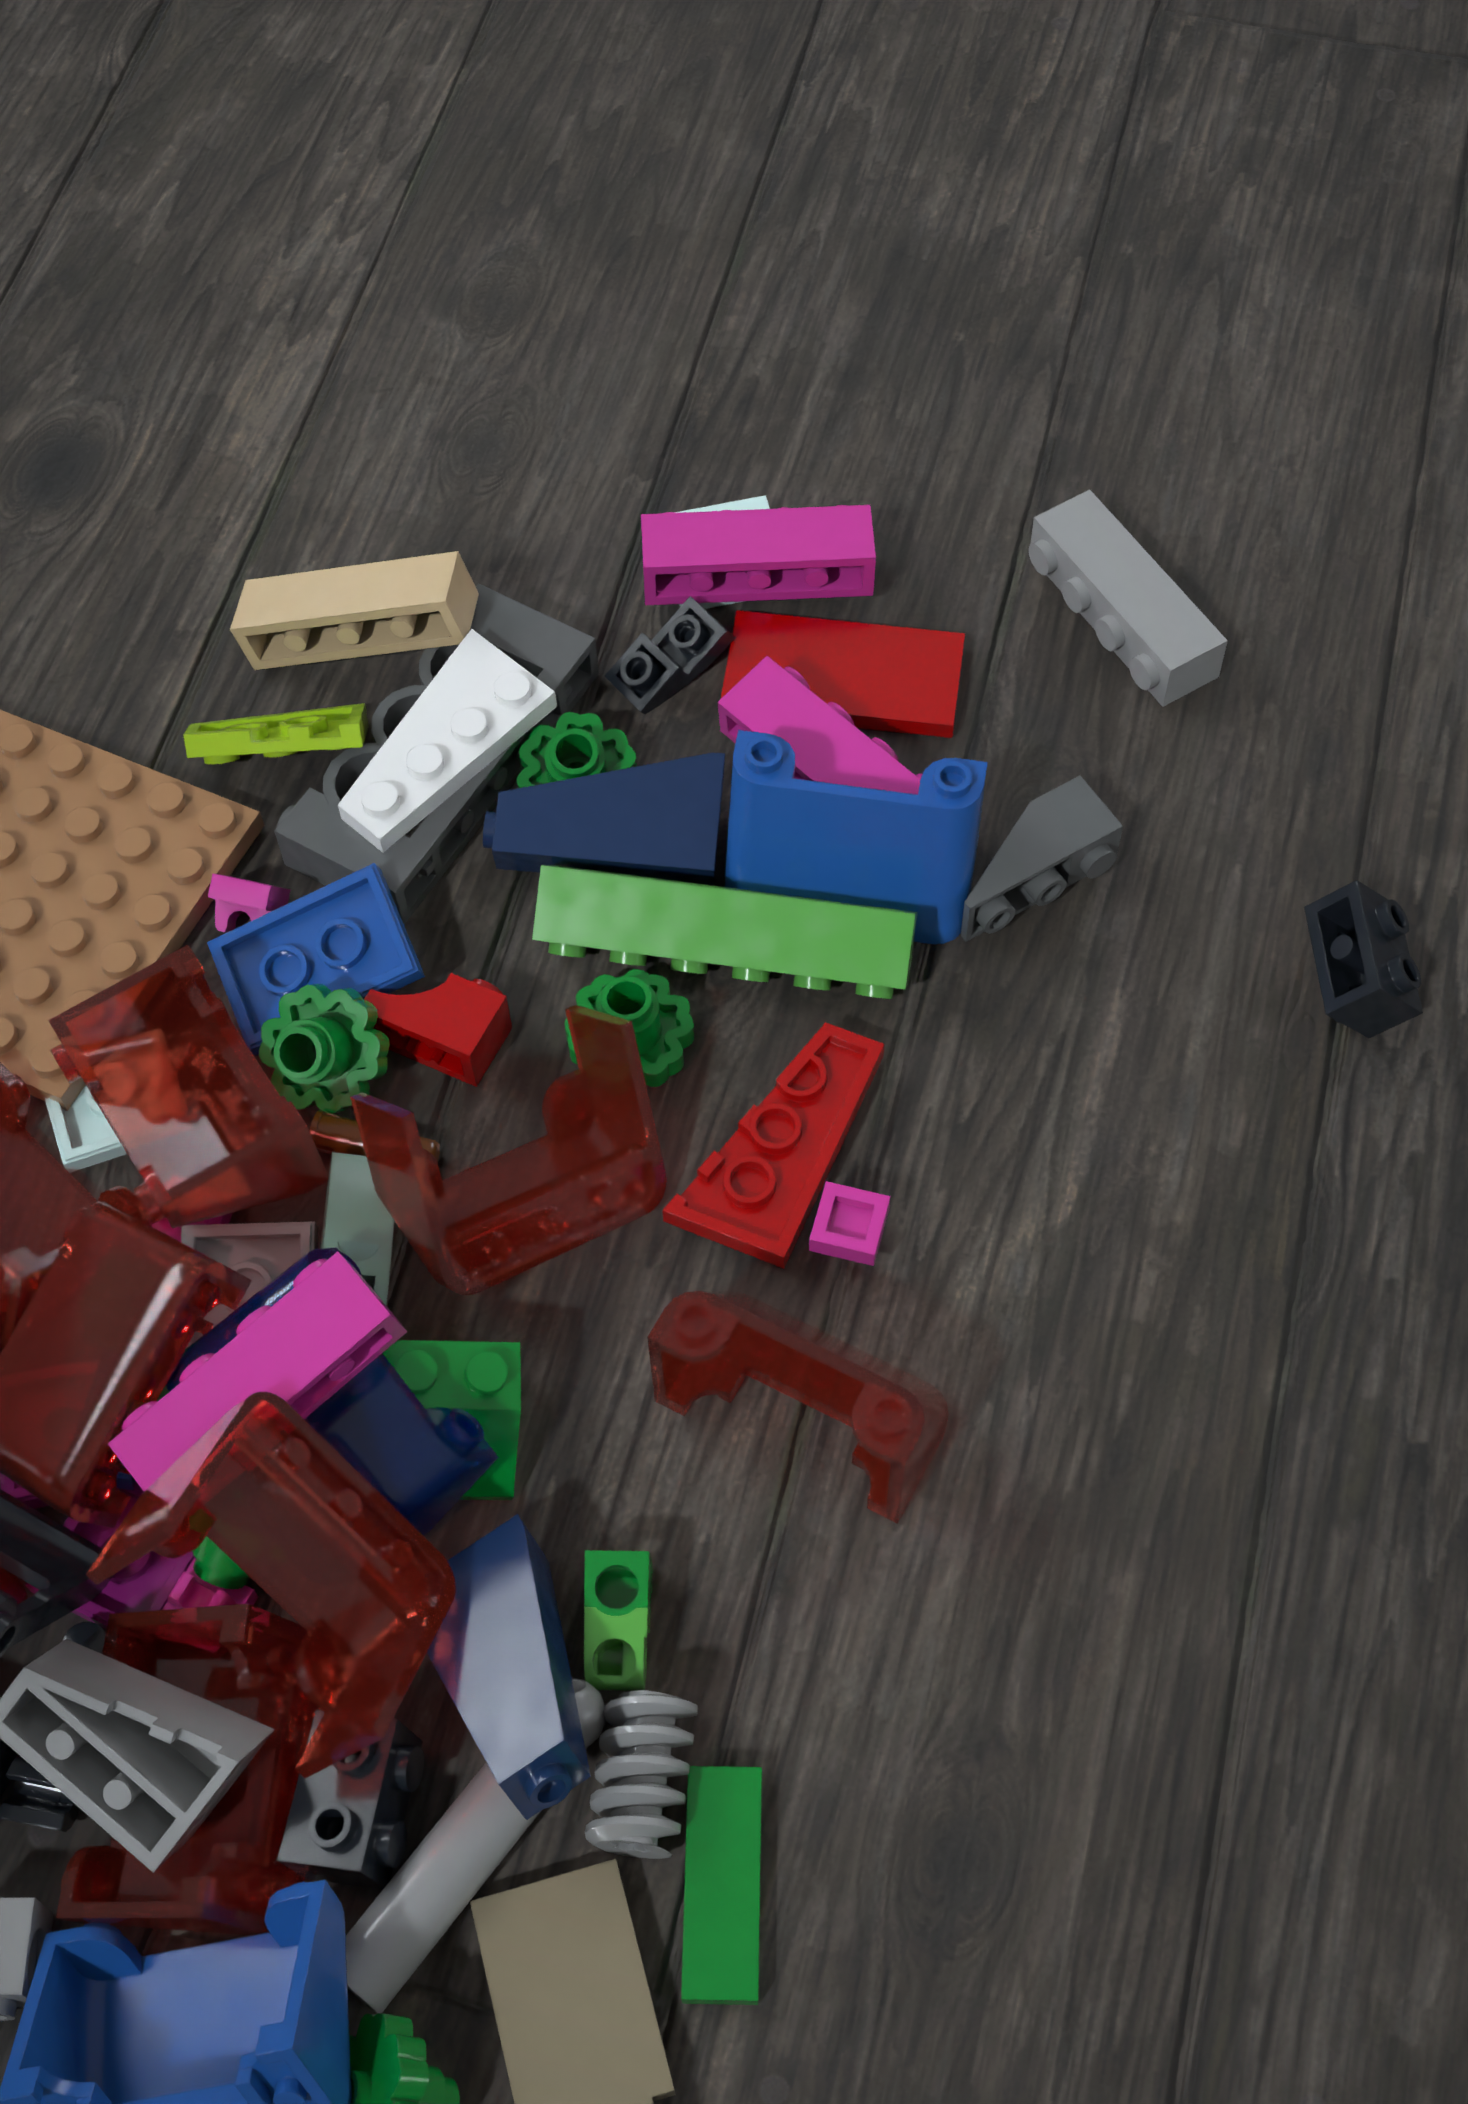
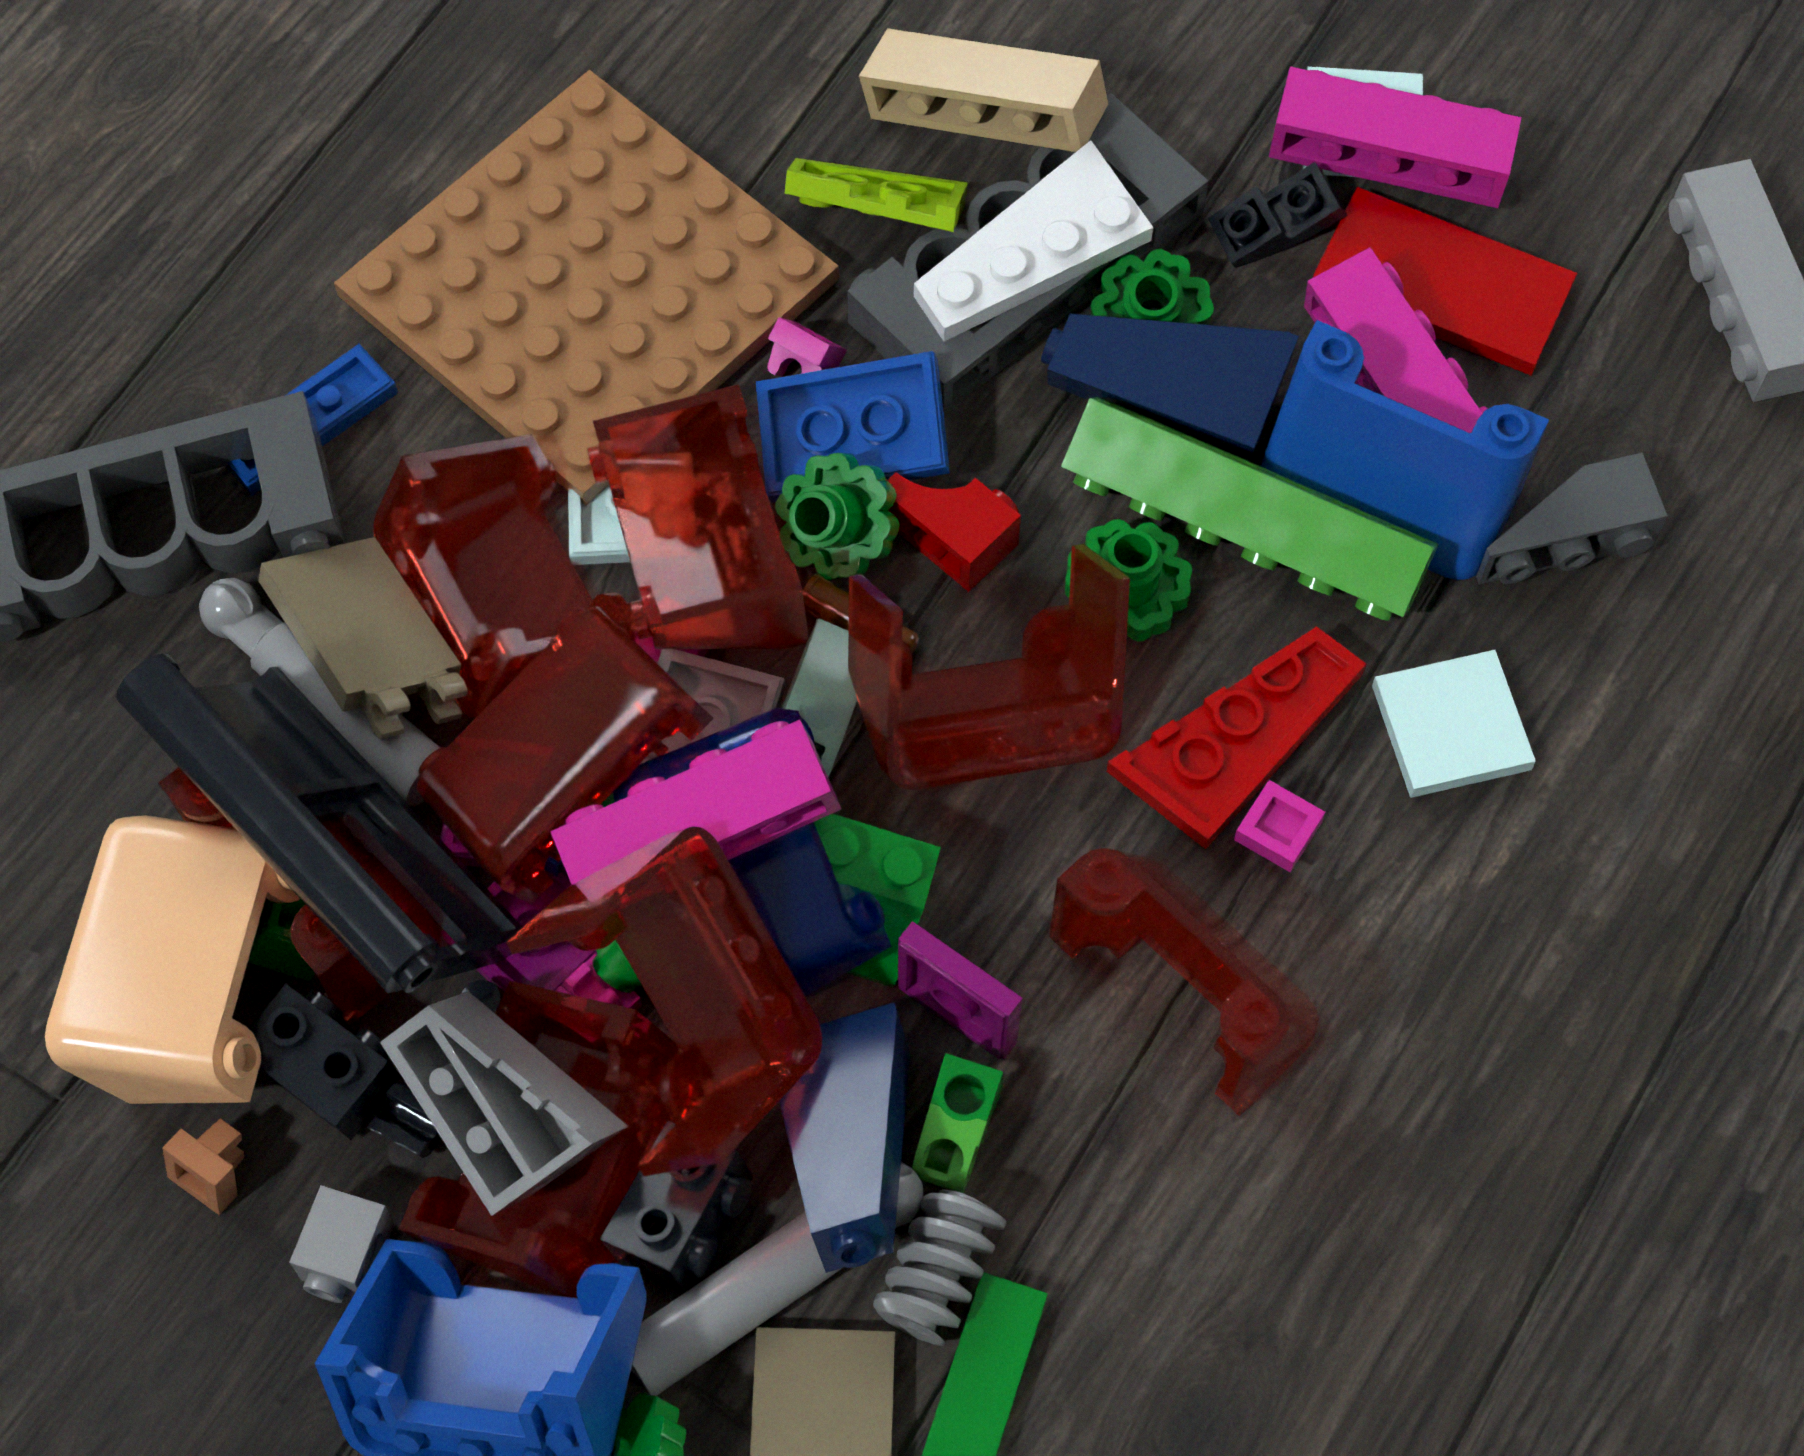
camera: 15 degrees right, 5 degrees up
none -> magenta tile [898,921,1023,1060]
none -> light aqua tile [1372,650,1536,798]

